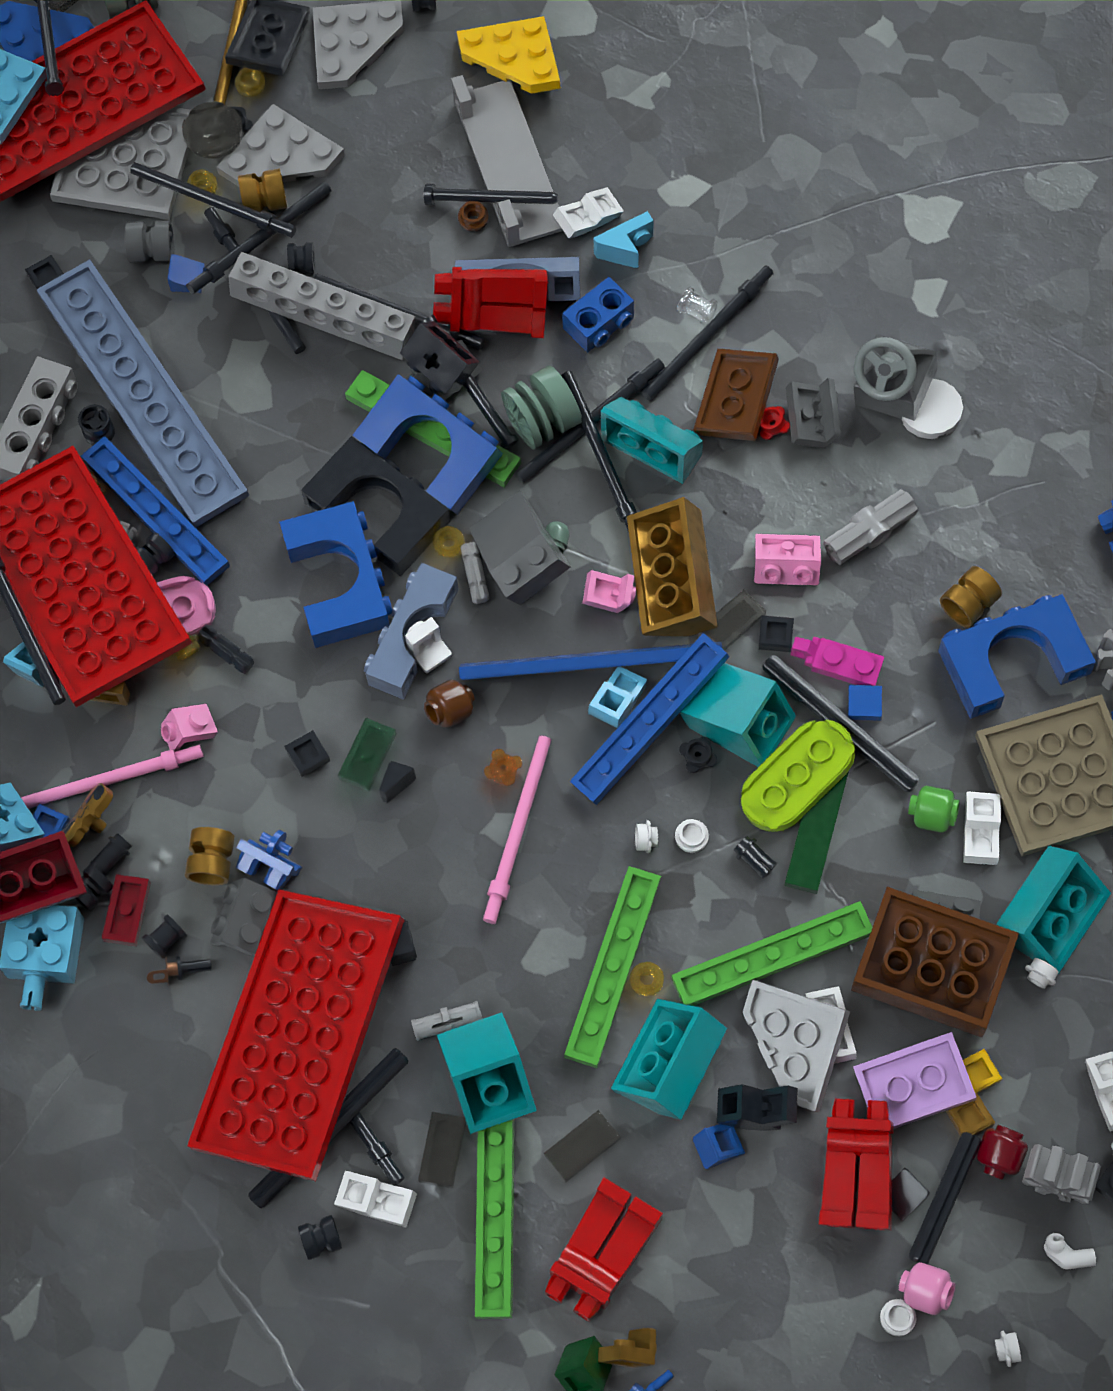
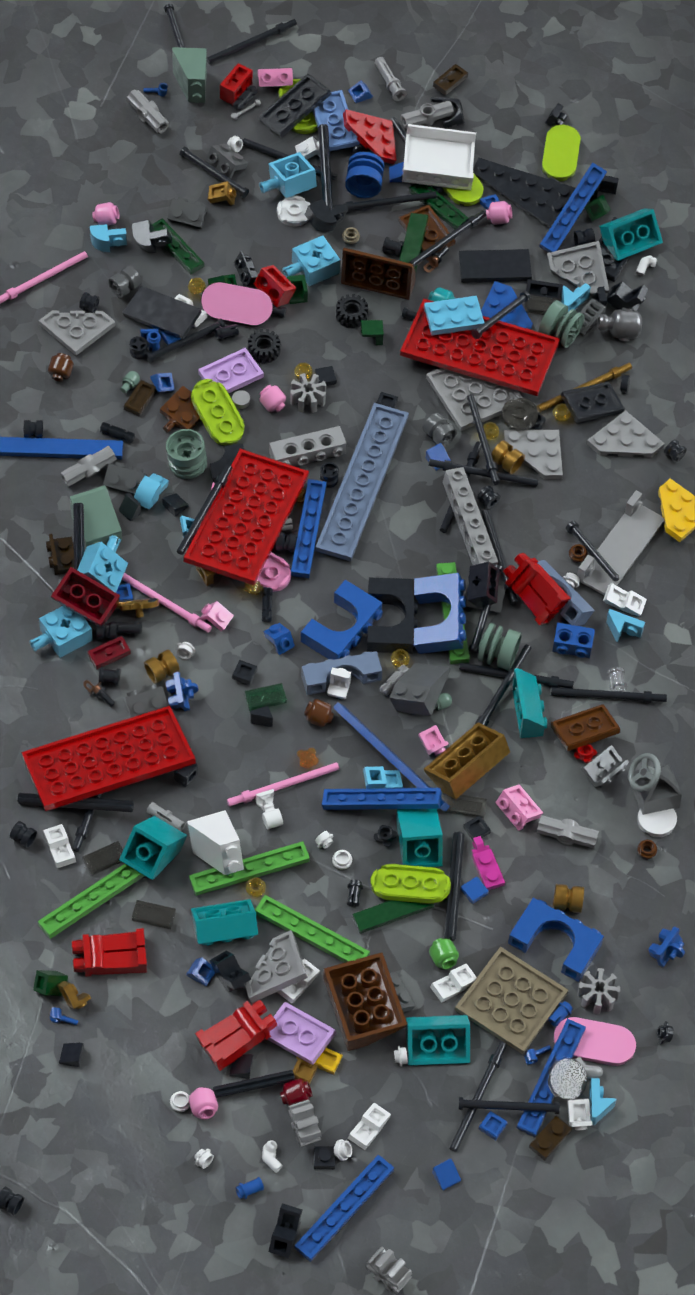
camera: 45 degrees right, 10 degrees down
none -> white plate [177,642,195,660]
none -> white slope [187,810,244,875]
none -> blue pin [235,1177,264,1199]
none -> white leg [255,789,283,829]
none -> blue bracket [263,623,295,655]
none -> white plate [562,572,580,589]
none -> reddish brown plate [637,839,657,859]

